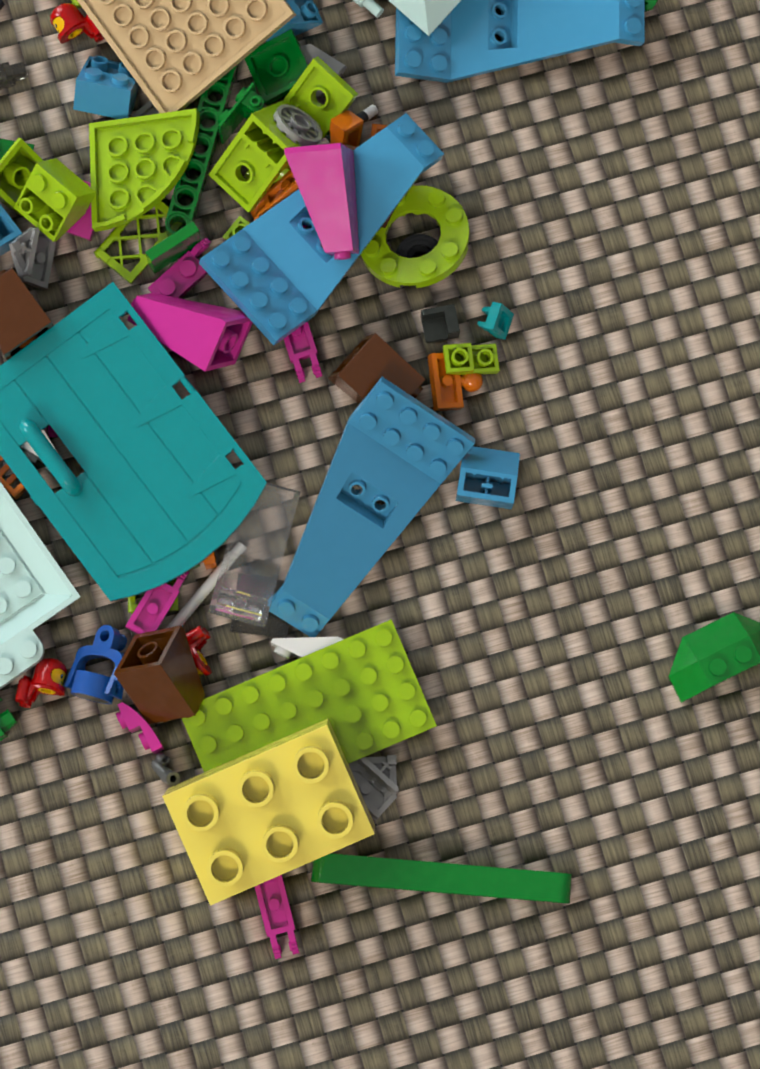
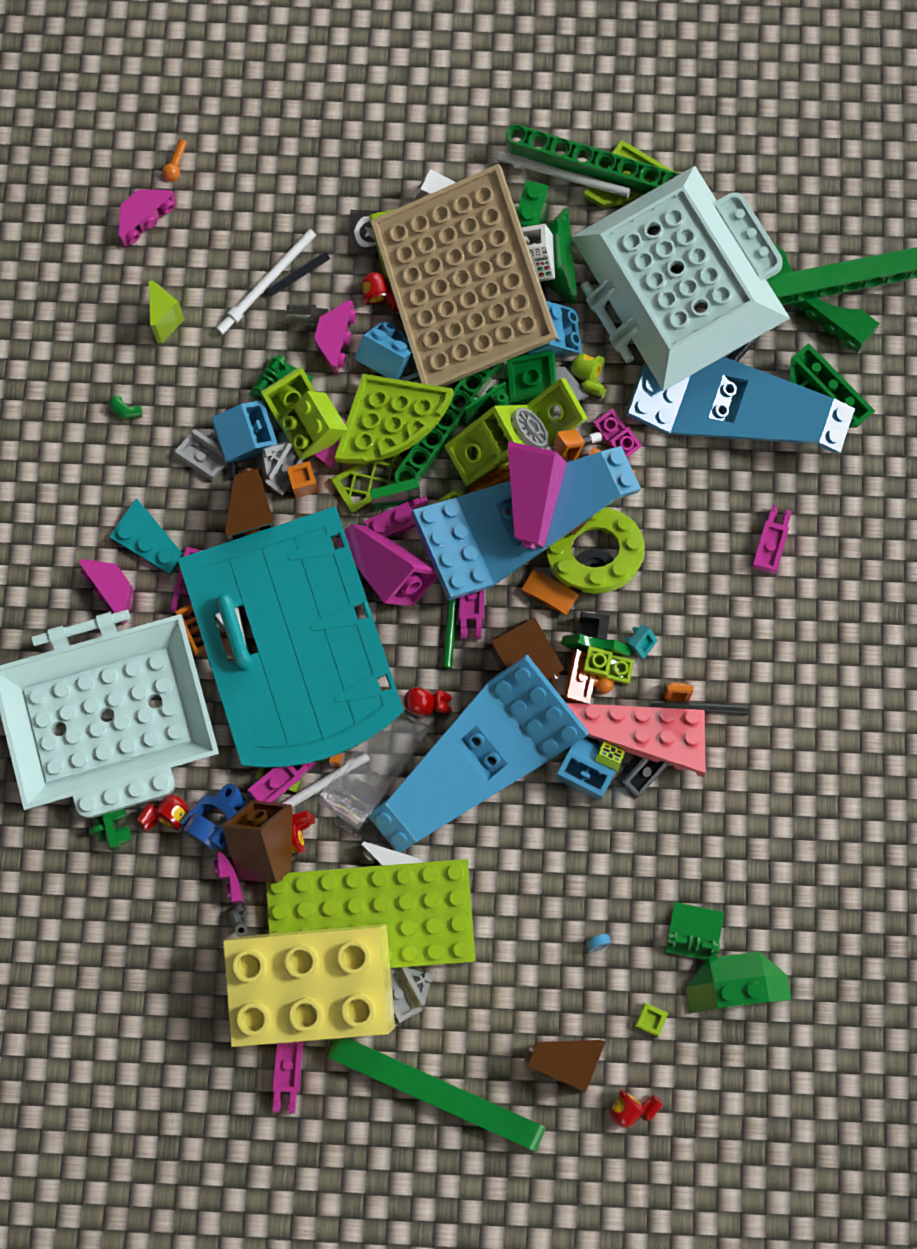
camera: 25 degrees right, 5 degrees down
none -> orange panel [287,461,319,498]
none -> dark pink slope [314,300,357,375]
none -> red piece [403,687,452,717]
none -> green bar [442,598,458,669]
none -> orange slope [521,570,579,616]
none -> reddish brown slope [524,1040,606,1093]
none -> green tile [561,634,631,656]
none -> coral wing [566,703,706,778]
none -> lime piece [571,353,607,398]
none -> dark azure tile [585,934,612,953]
none -> dark pink slope [592,409,642,457]
none -> lime tile [595,741,626,771]
none -> red piece [609,1089,663,1128]
none -> black slope [615,755,669,798]
none -> lime tile [634,1003,668,1037]
none -> pearl dark grey bar [650,700,750,715]
none -> orange slope [664,682,693,702]
none -> green hinge [665,902,725,960]
none -> dark pink hinge [752,505,792,574]

